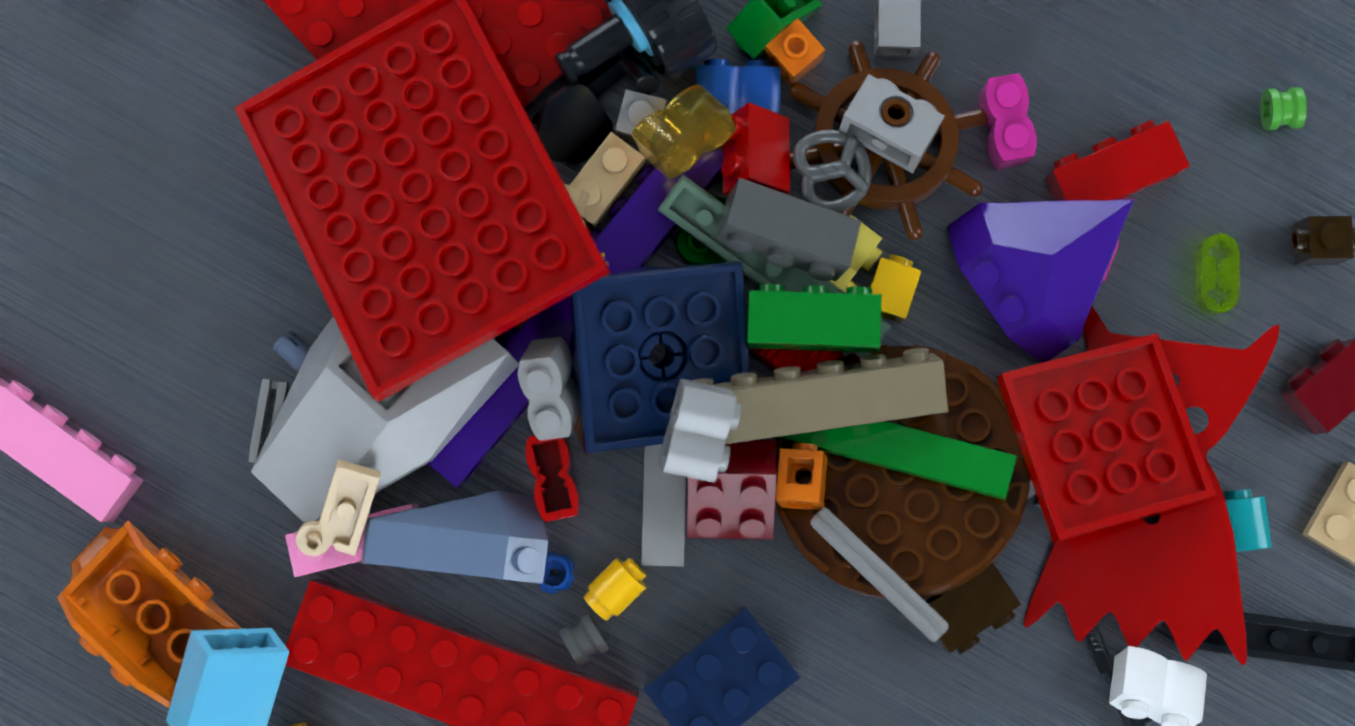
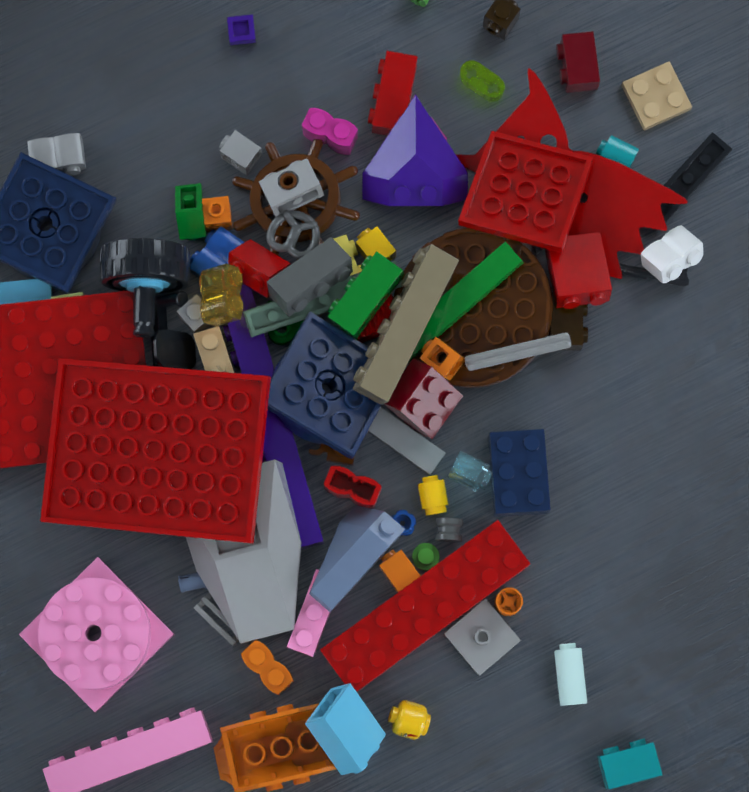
camera: 55 degrees left, 5 degrees down
tan hinge [296,459,381,556] -> none
light grey brick [518,336,580,441] -> none
light grey brick [659,379,742,483] -> none
none -> bright pink piece [19,557,175,713]
none -> orange brick [241,640,294,695]
none -> orange brick [379,549,421,593]
none -> bright green plate [412,543,440,571]
none -> clear light blue brick [448,450,493,492]
none -> red brick [545,232,612,309]

